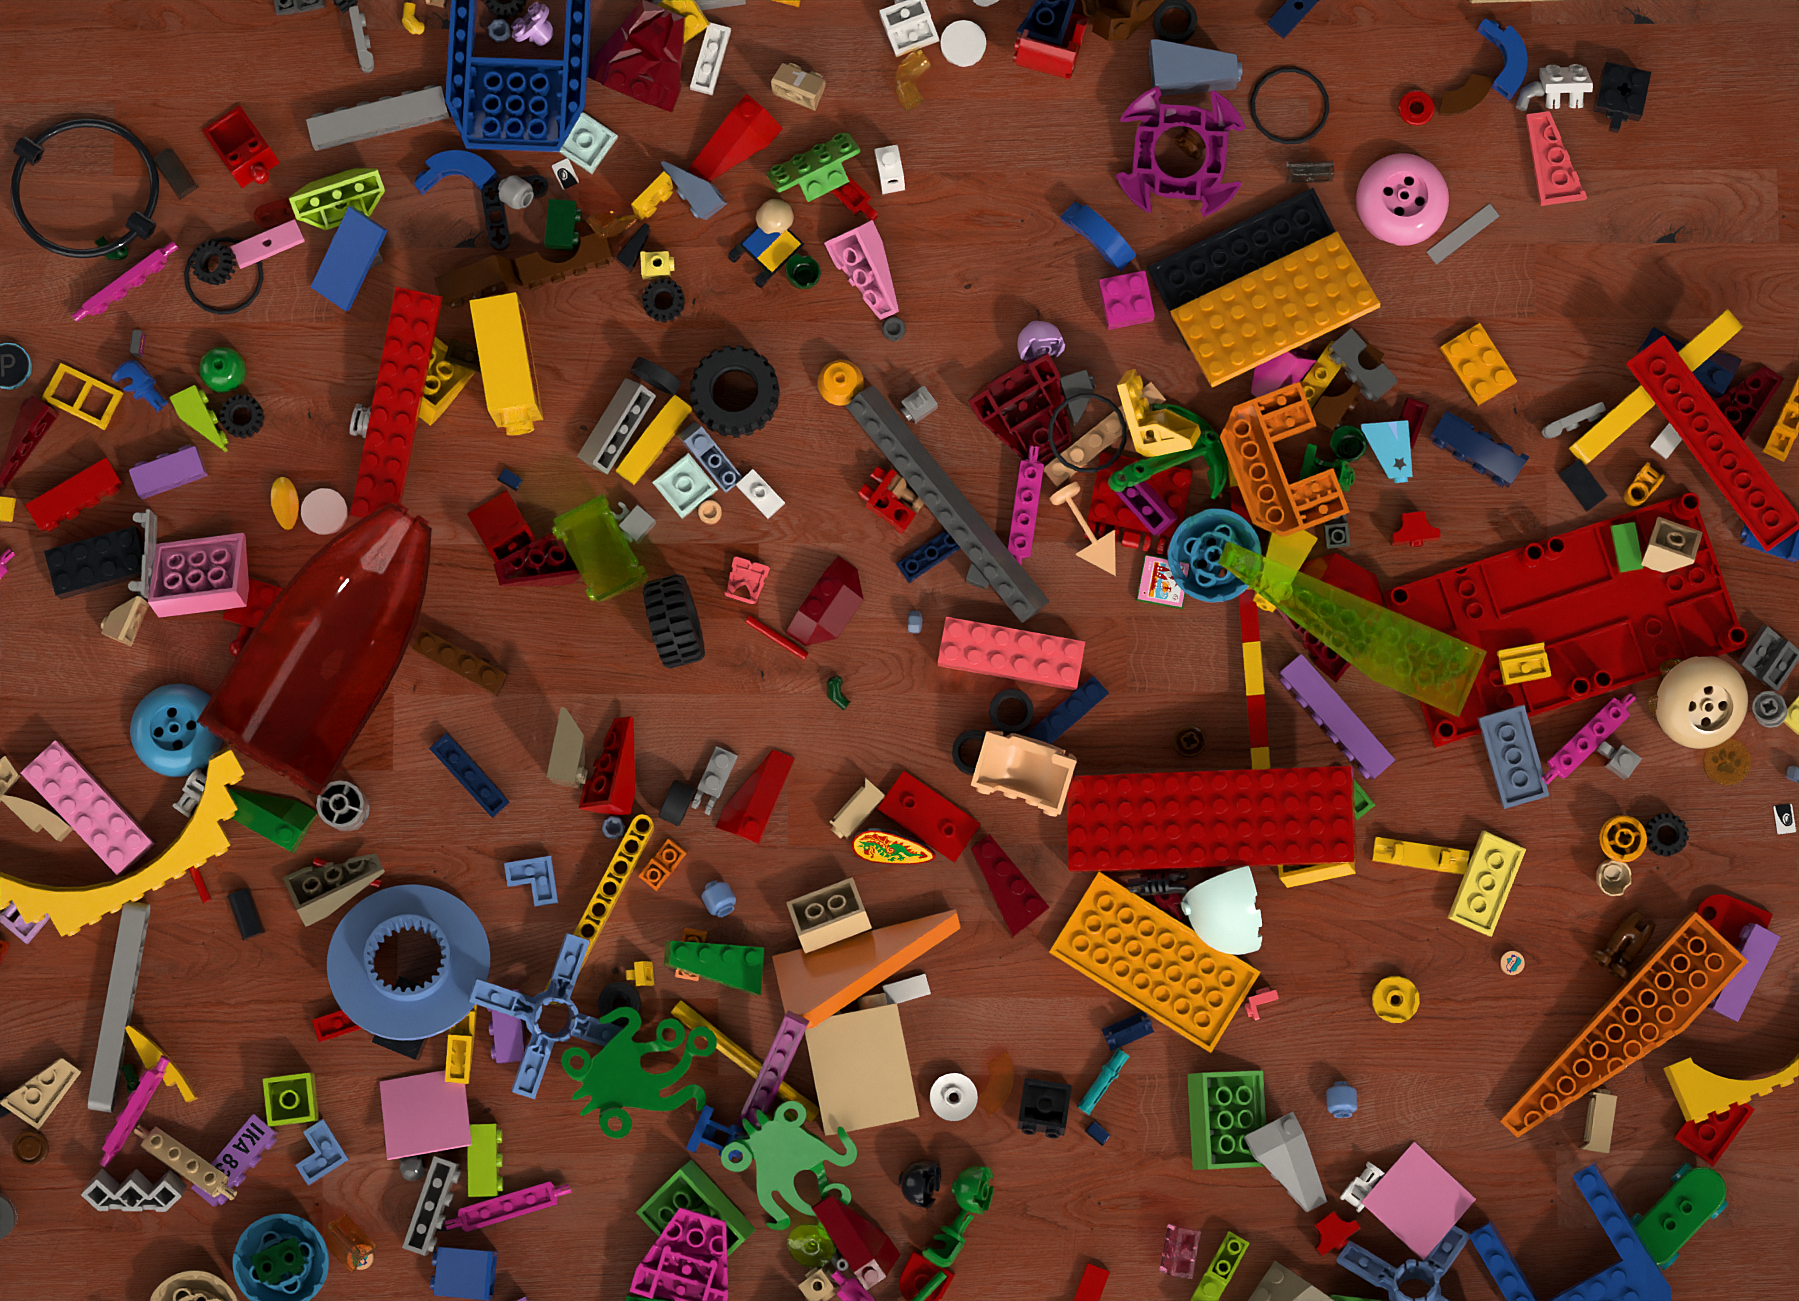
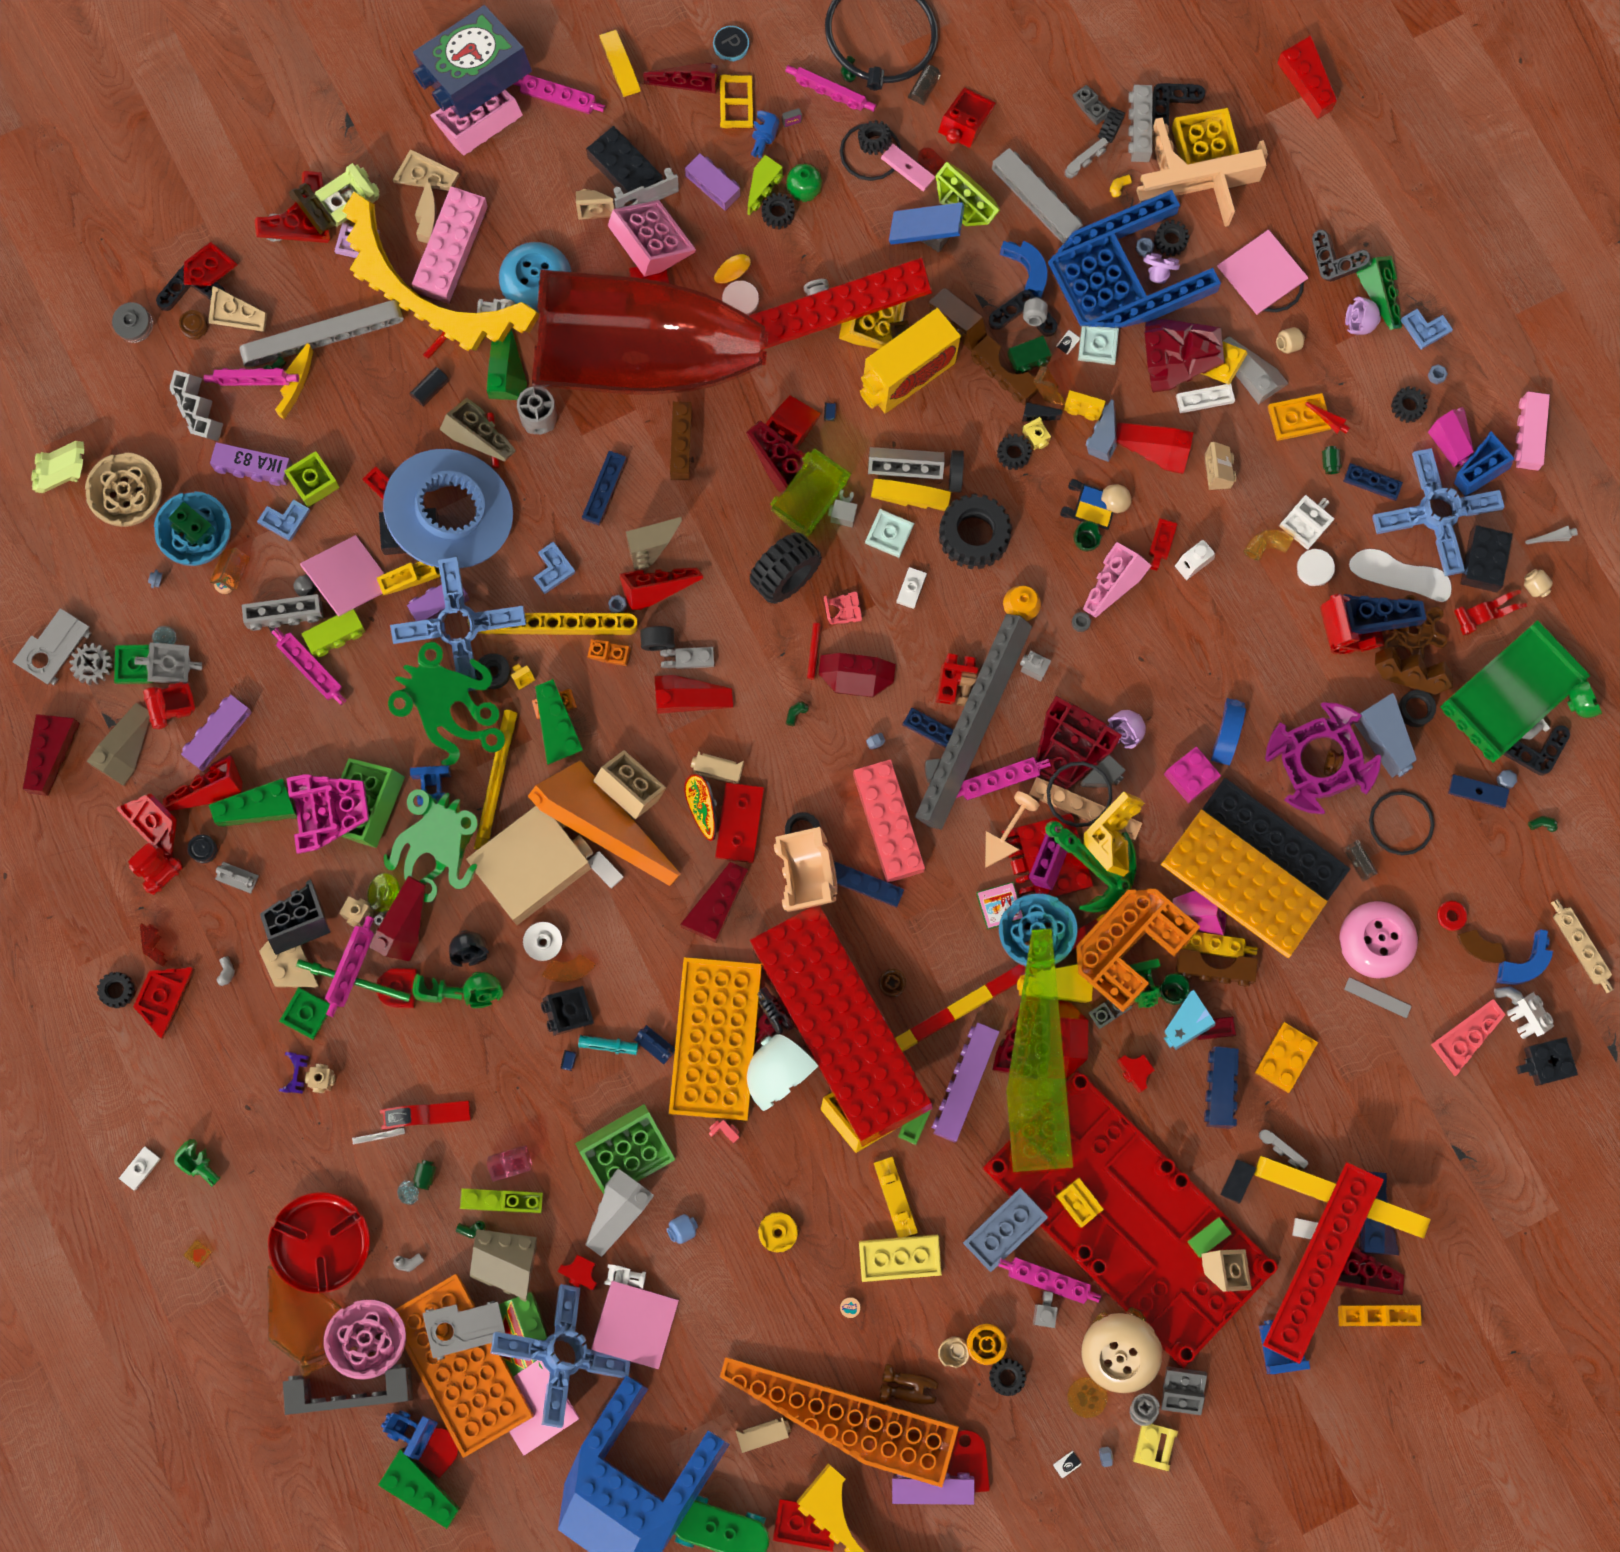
camera: 55 degrees right, 5 degrees down
red brick [25,457,124,532] -> none
tan plate [134,1125,237,1200] -> none
blue slope [430,1247,498,1300] -> none
sand blue slope [677,421,743,493] -> none
light nougat tile [698,500,722,524] -> none
medium blue head [702,880,736,917] -> none
magenta tile [736,1010,810,1129] -> none
bright green bracket [766,133,861,202] -> none
black tyre [989,688,1034,734] -> none
dark grey arch [1328,328,1398,402] -> none
light orange piece [1623,462,1666,507] -> none

